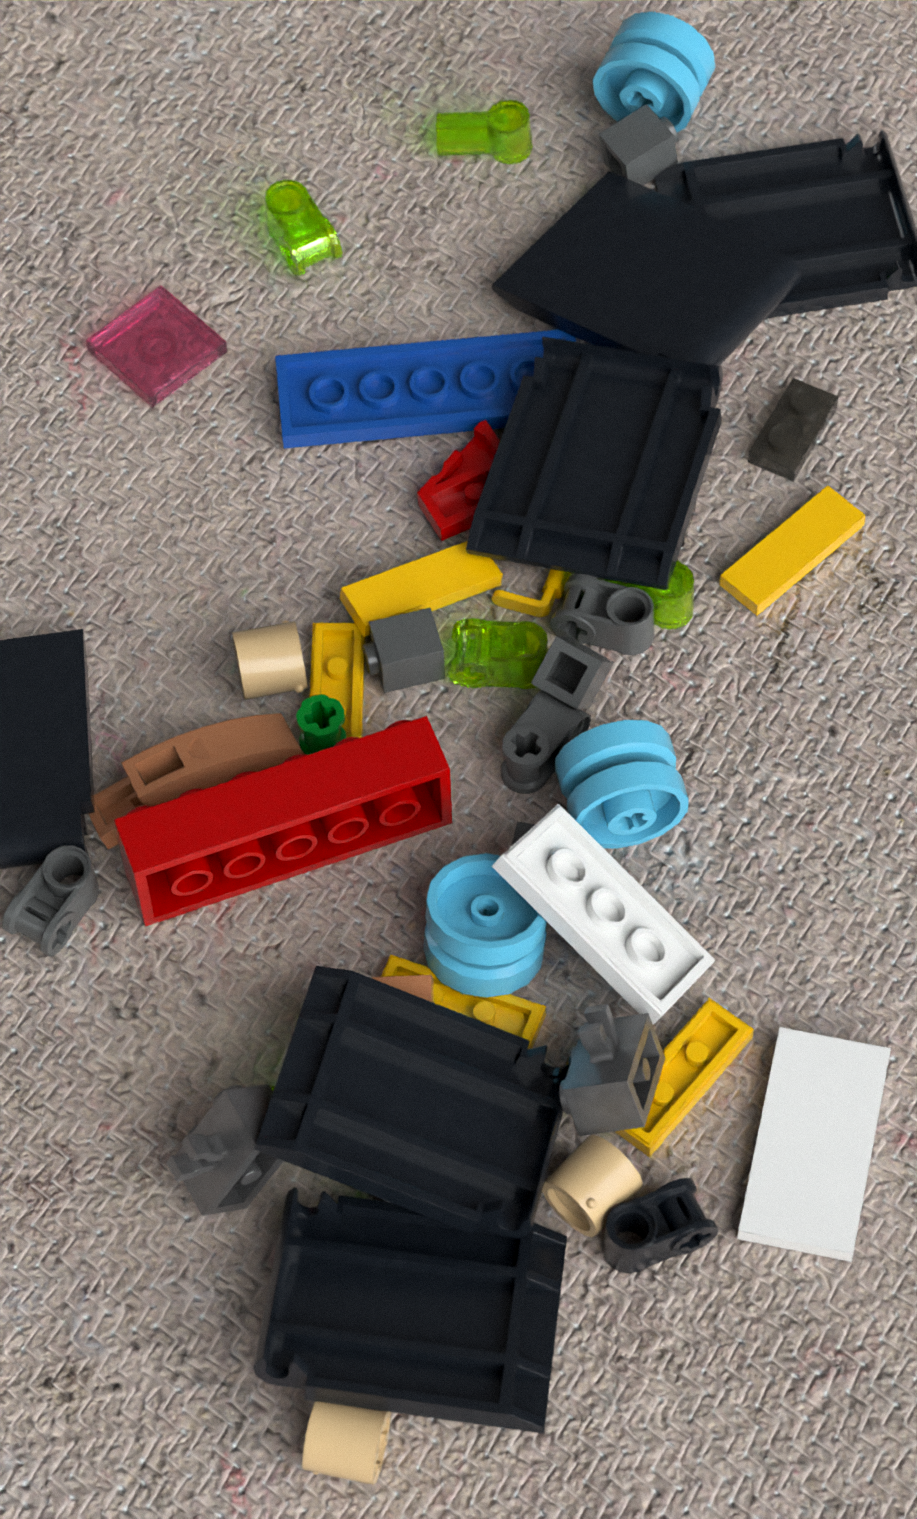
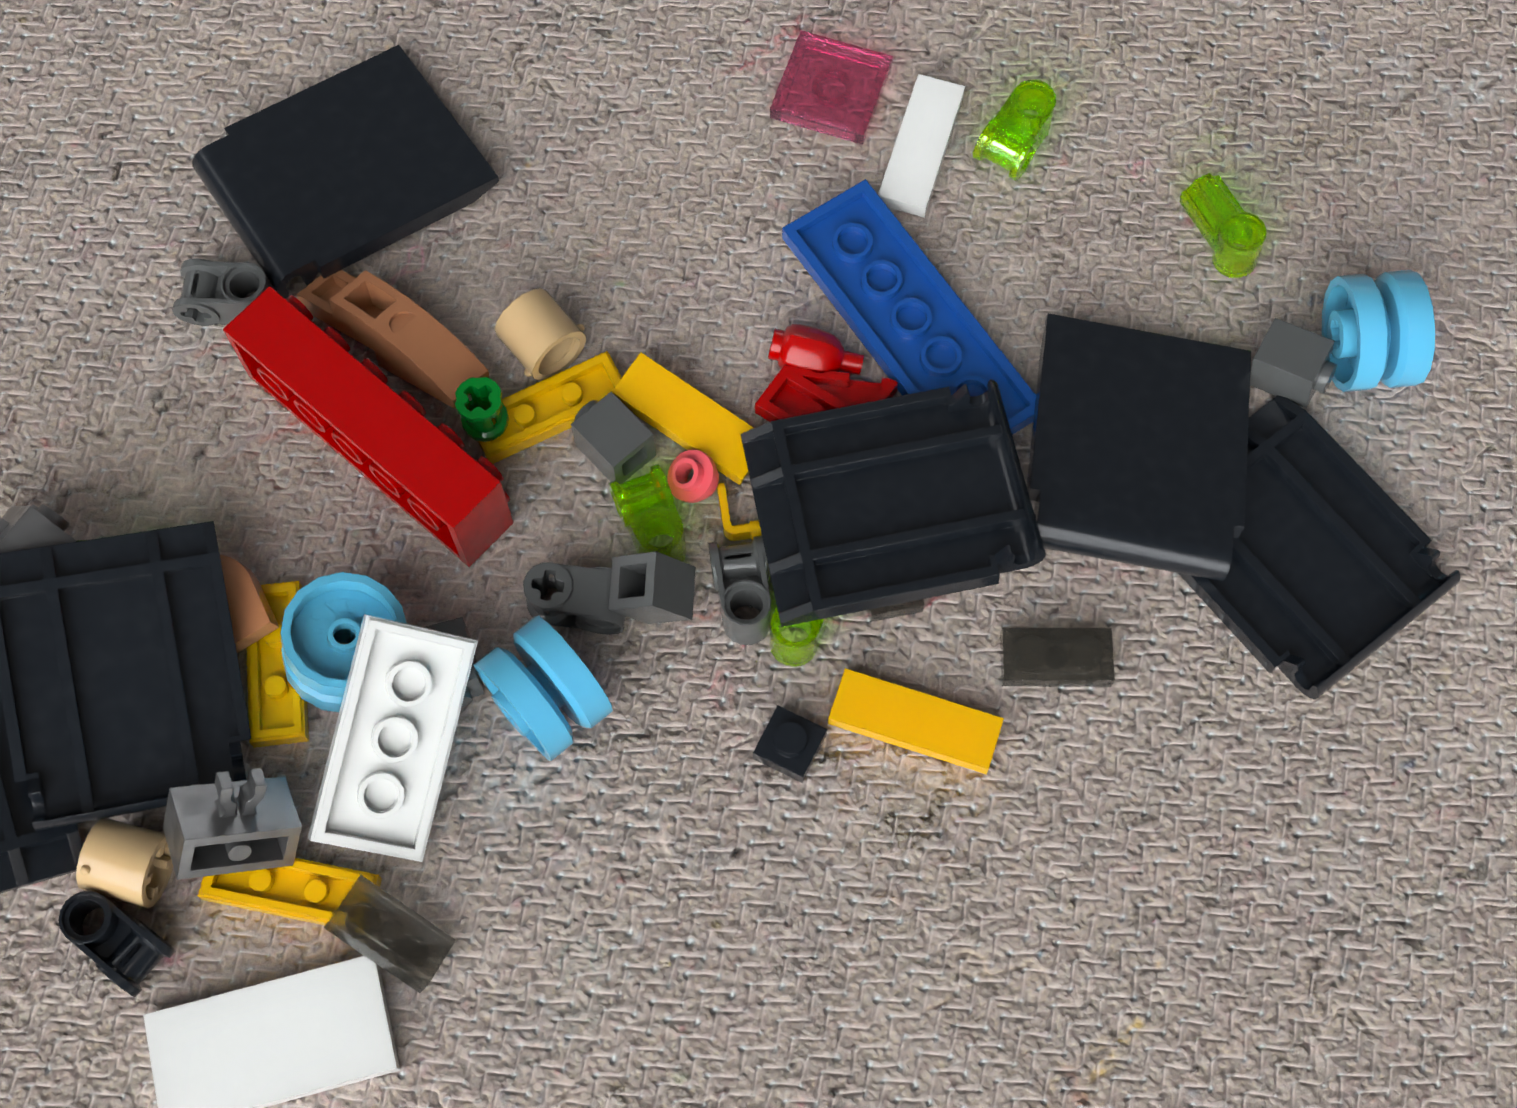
camera: 60 degrees right, 10 degrees up
none -> clear smoke plate [323,875,456,993]
none -> coral plate [667,450,719,503]
none -> black plate [753,705,827,783]
none -> red plant [768,324,864,375]
none -> white tile [878,74,965,218]

